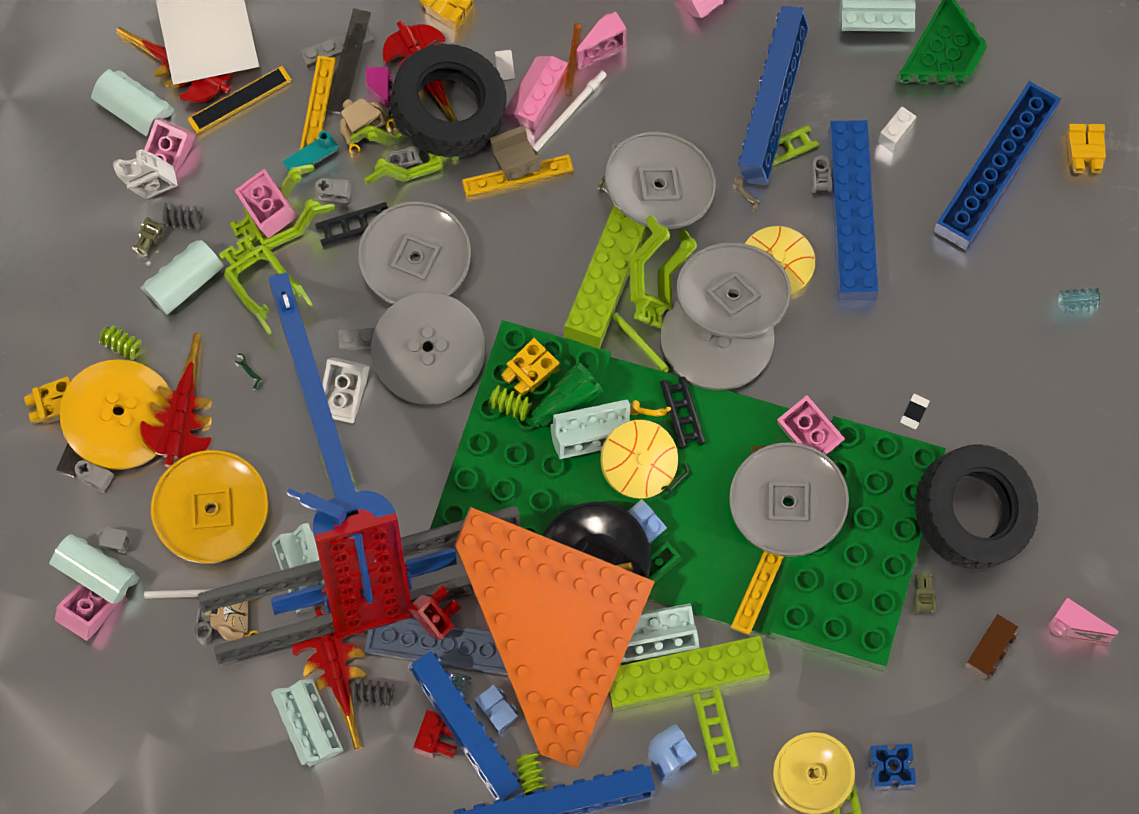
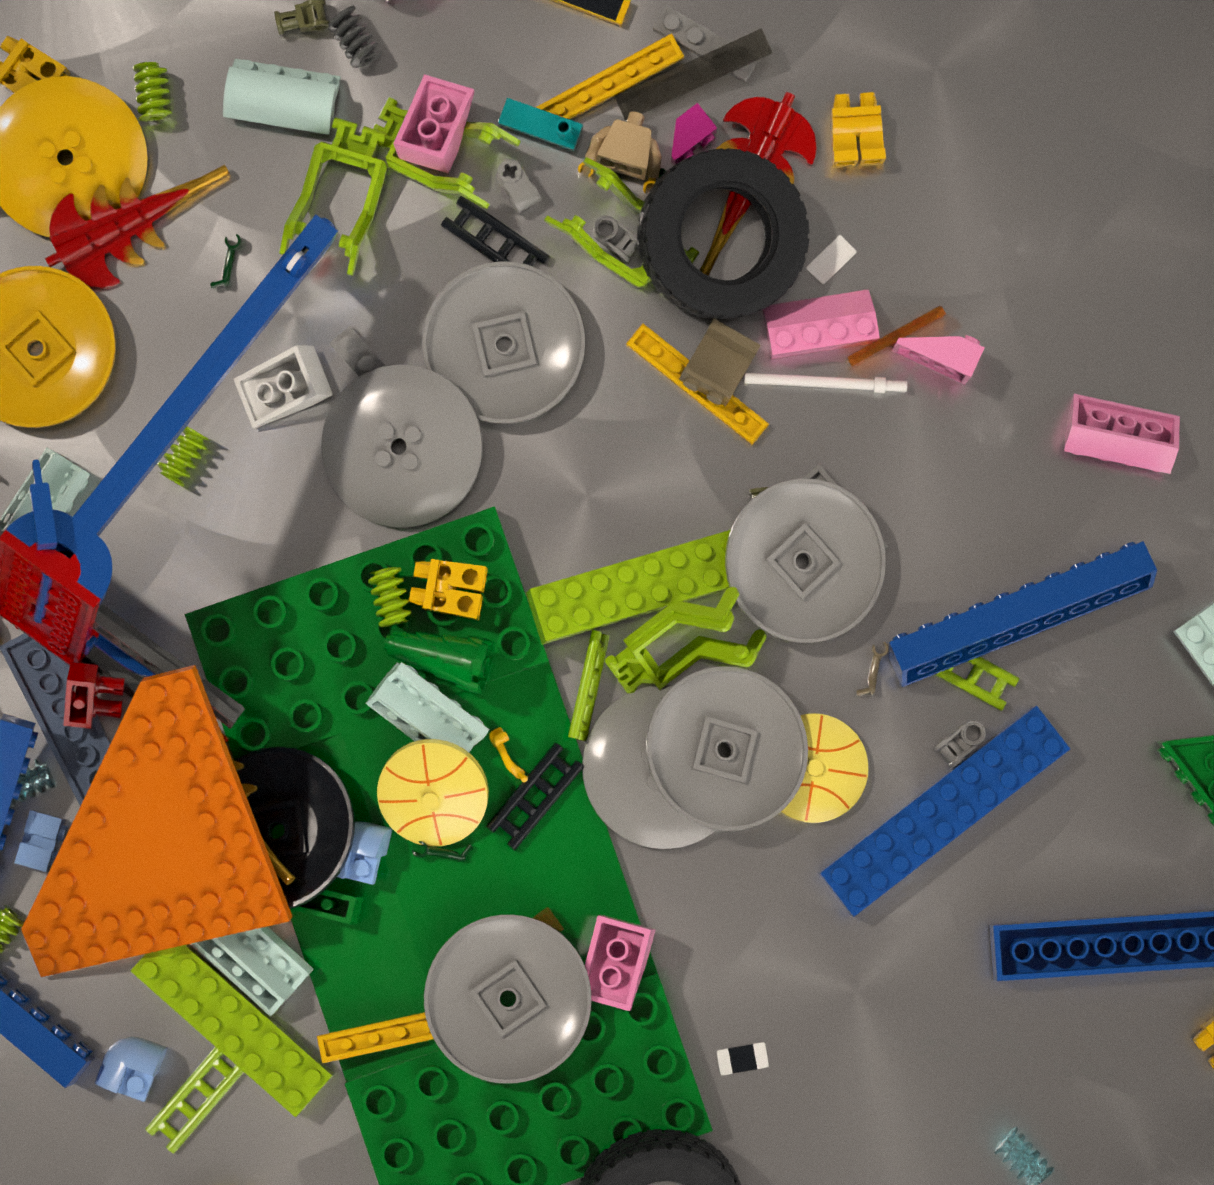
camera: 50 degrees right, 15 degrees up
white brick [878,107,917,152] -> none

